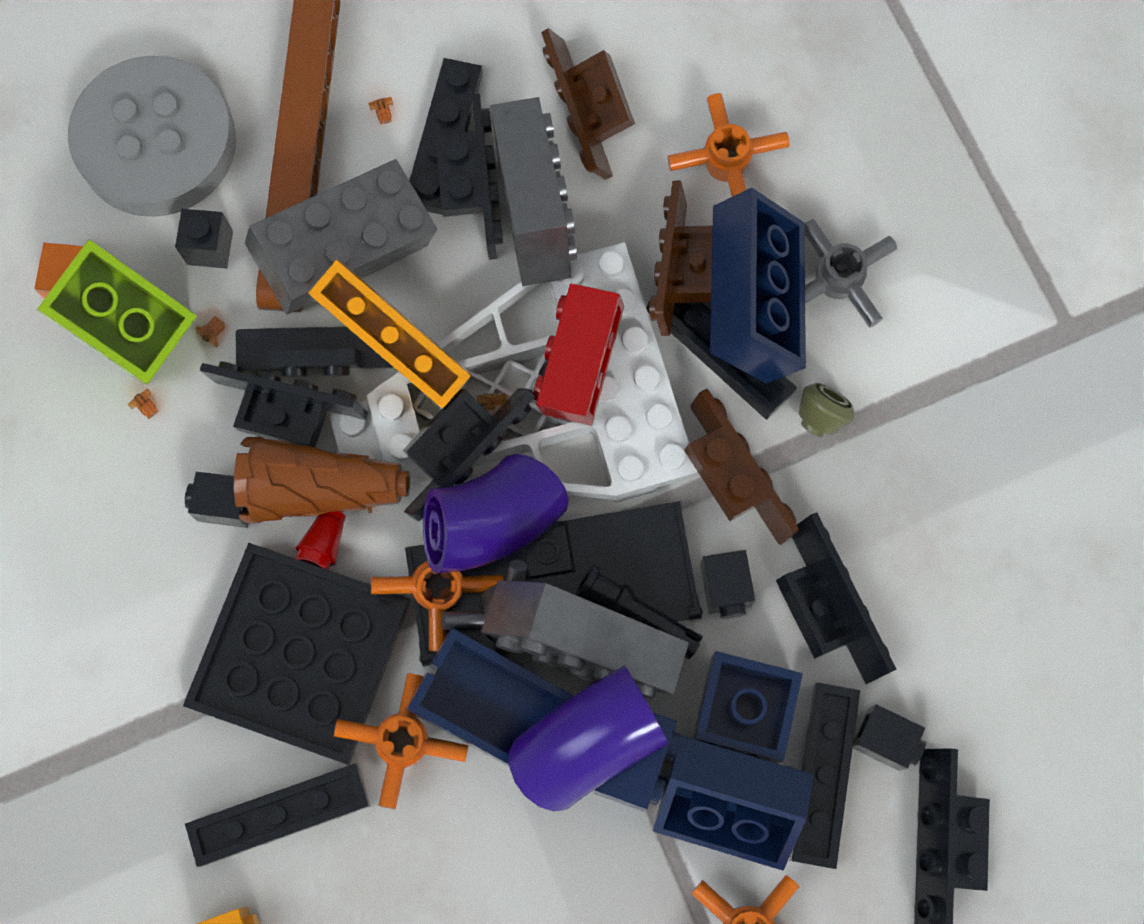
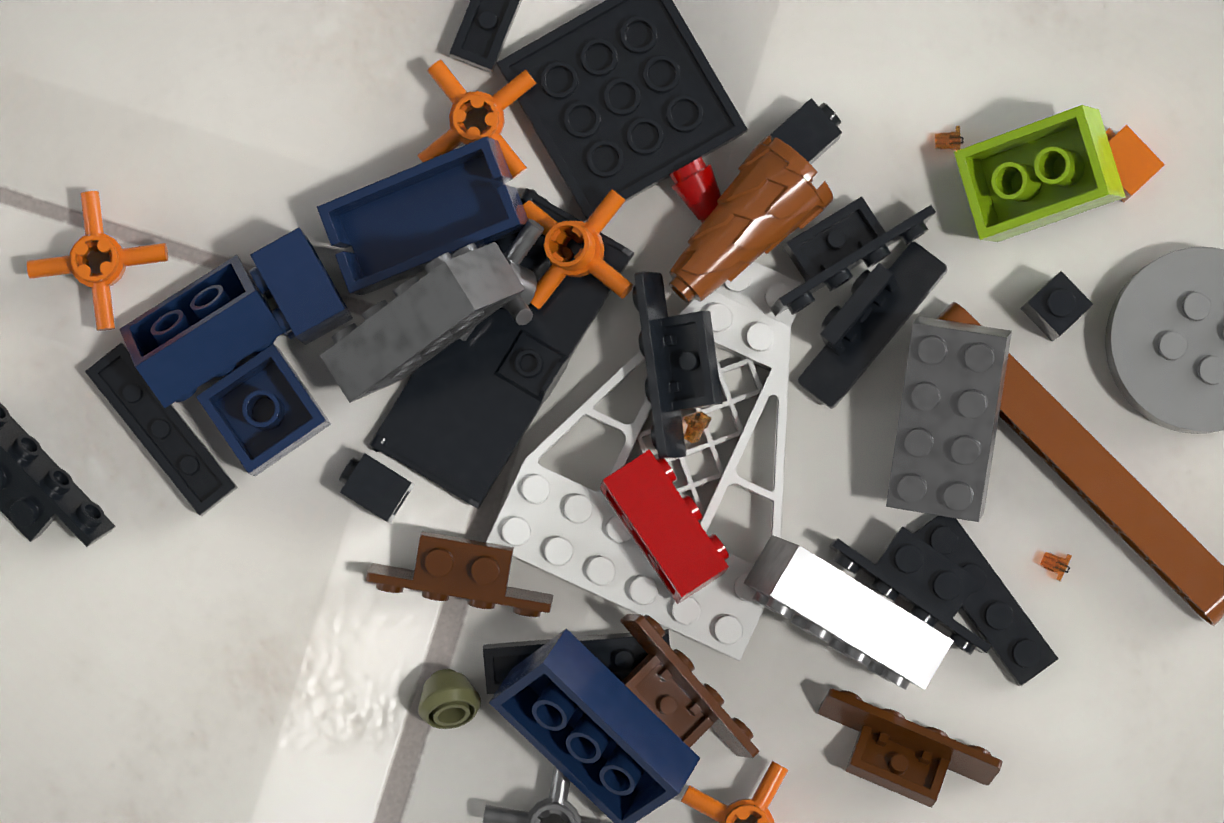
camera: 130 degrees right, 10 degrees up
clear orange piece [195,316,226,347] -> none
light orange brick [308,260,471,409] -> none
dark purple brick [423,454,569,574] -> none
dark purple brick [509,665,669,812] -> none
black pin [575,565,703,660] -> none
black bracket [776,512,897,684] -> none
black brick [853,704,926,771] -> none

